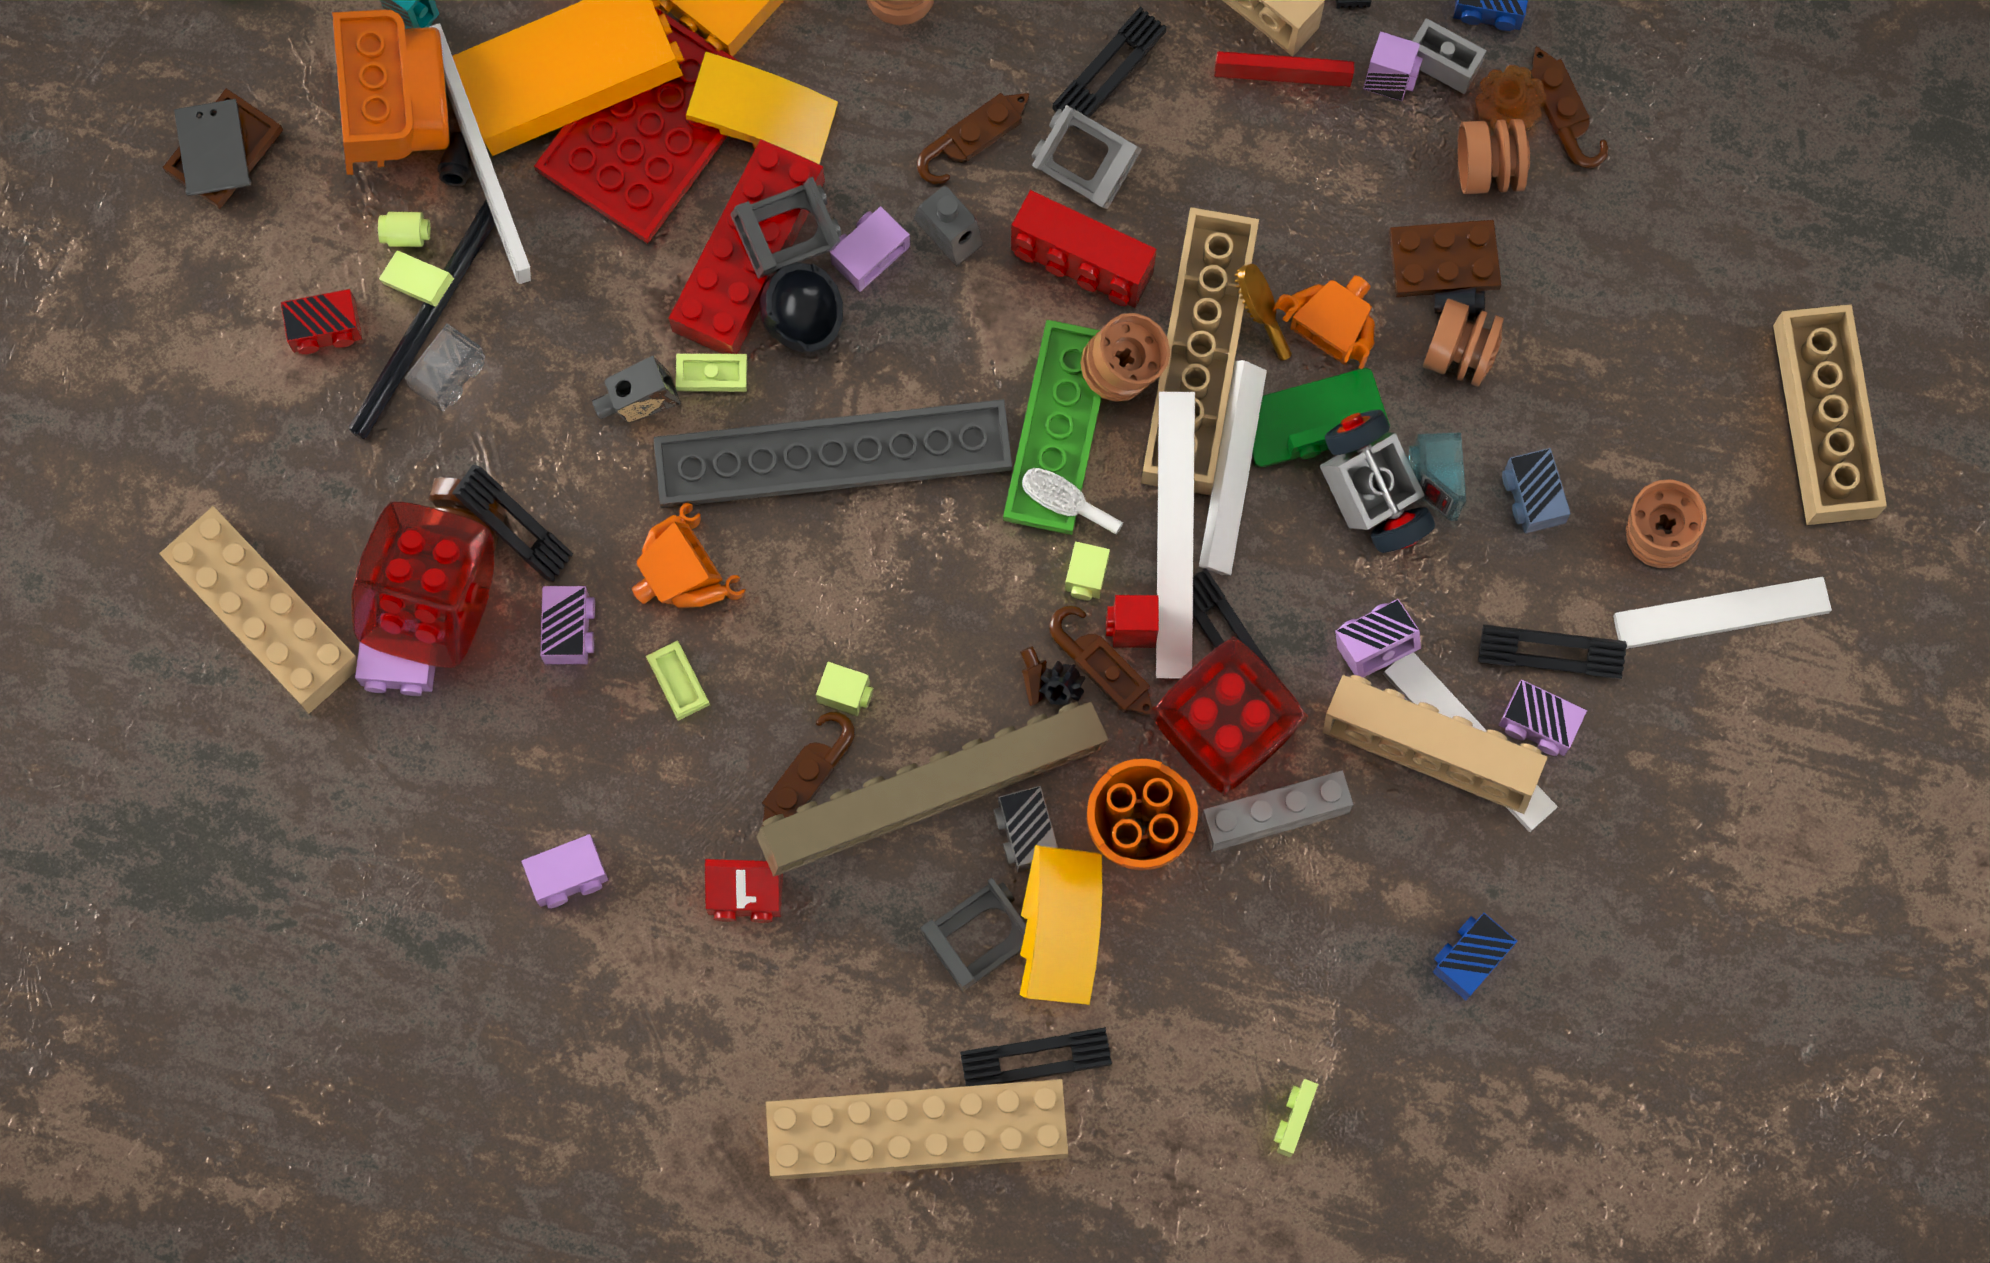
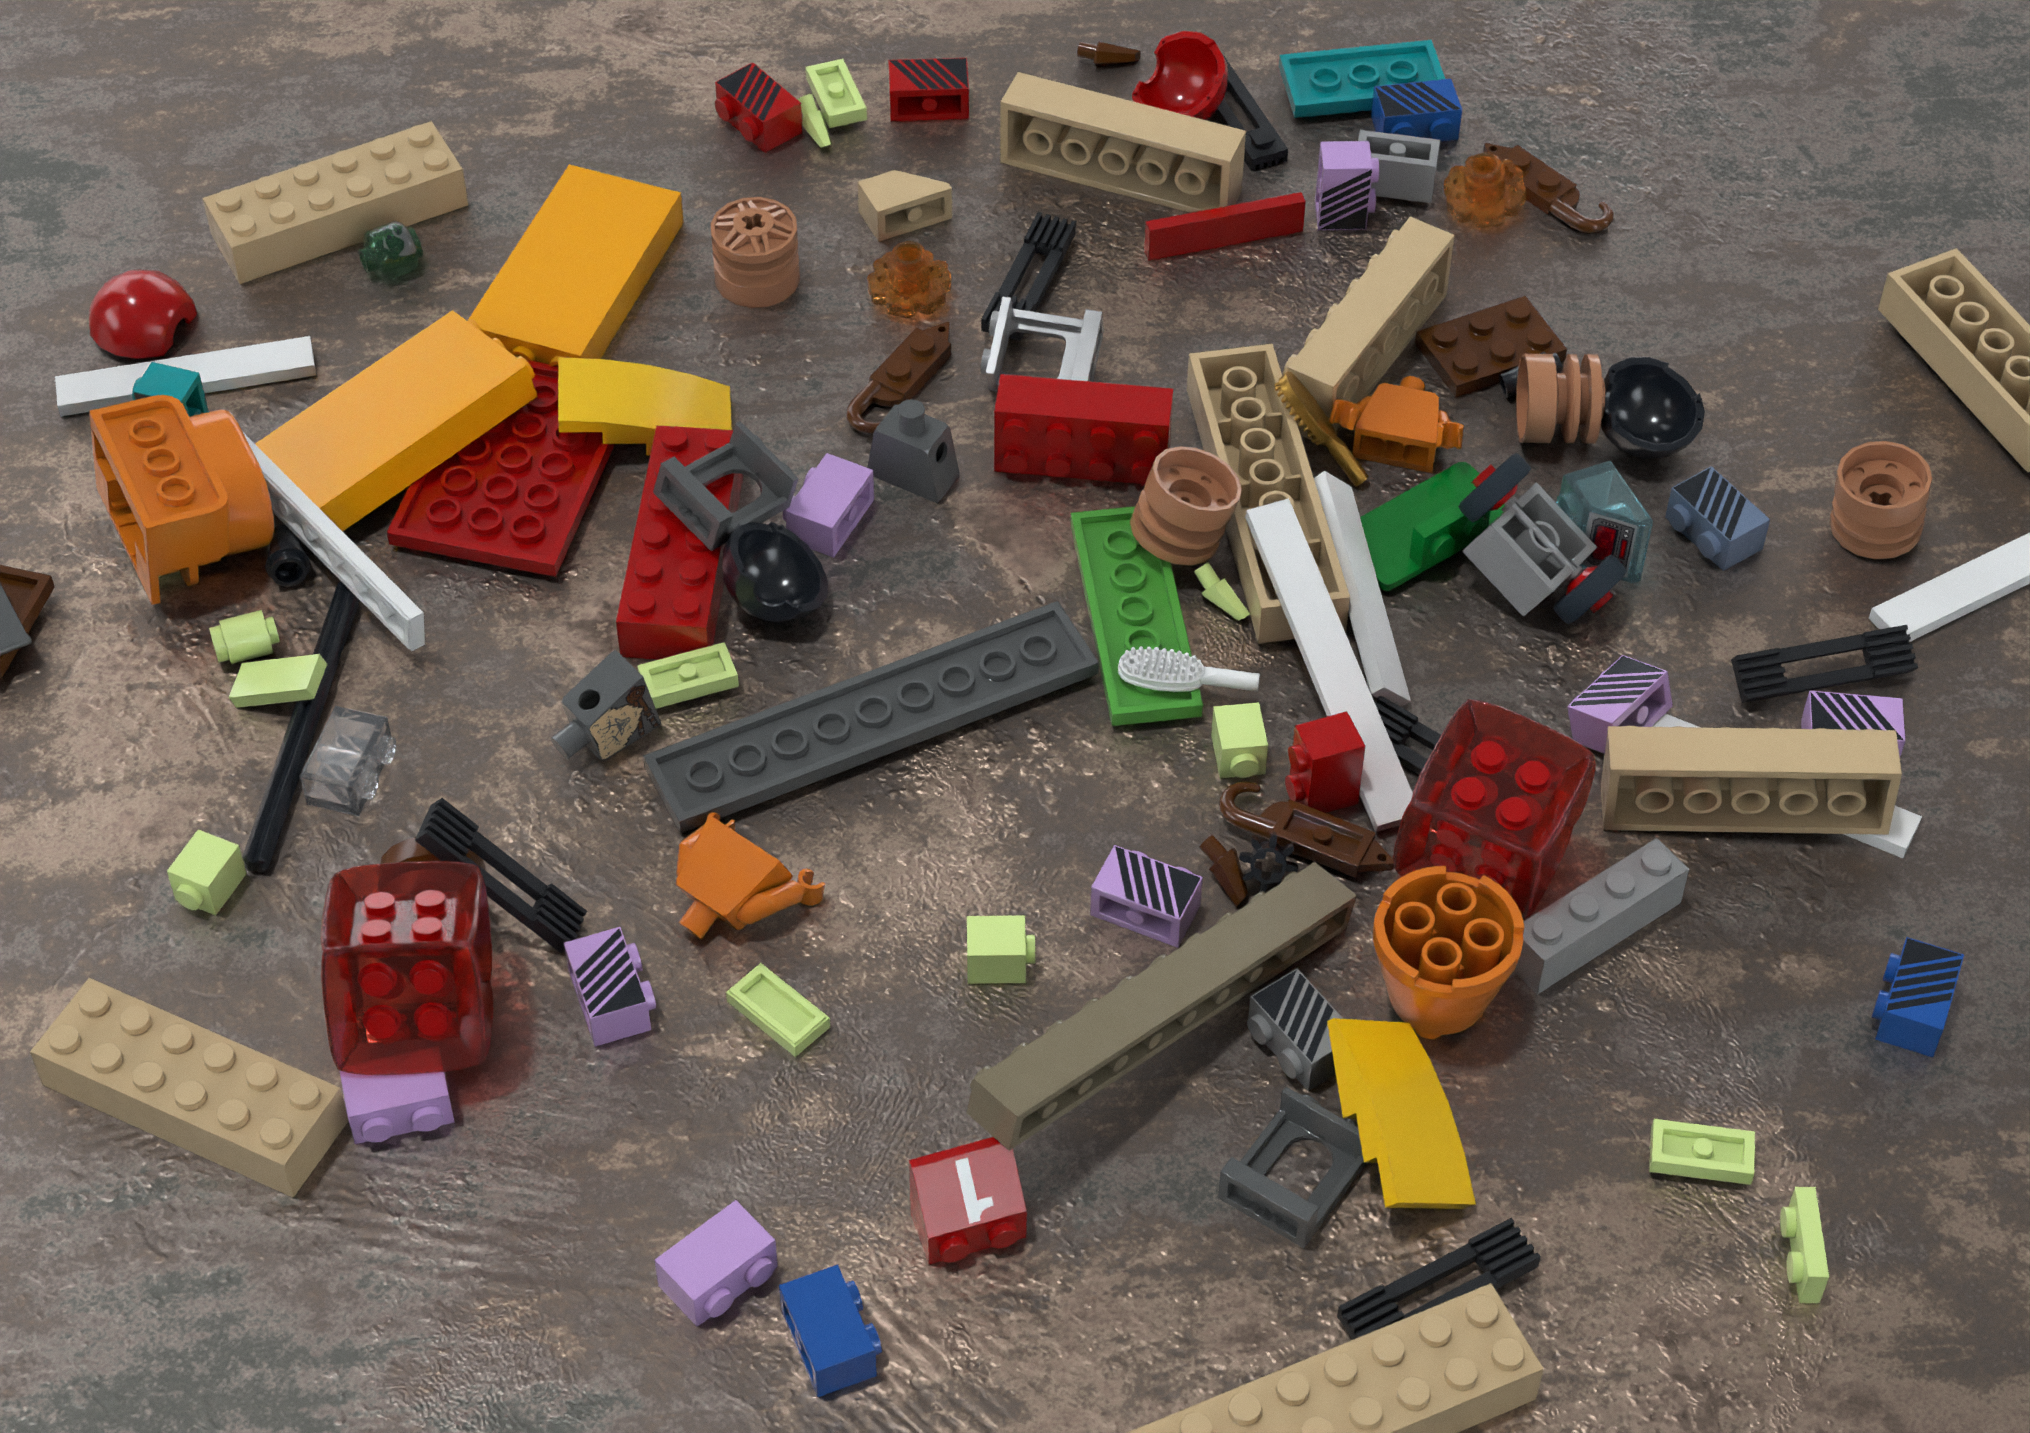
camera: 20 degrees left, 25 degrees down
red brick [281,289,362,354] -> none
reddish brown plate [762,712,855,826] -> none
nougat wheel [1457,119,1530,194] -> none
none -> yellowish green brick [167,829,247,915]
none -> blue brick [779,1264,882,1397]
none -> clear orange plant [867,241,952,318]
none -> lavender brick [1090,845,1203,948]
none -> yellowish green bar [1194,562,1250,620]
none -> tan brick [1283,217,1455,447]
none -> black cylinder [1601,357,1705,459]
none -> yellowish green plate [1649,1119,1755,1185]

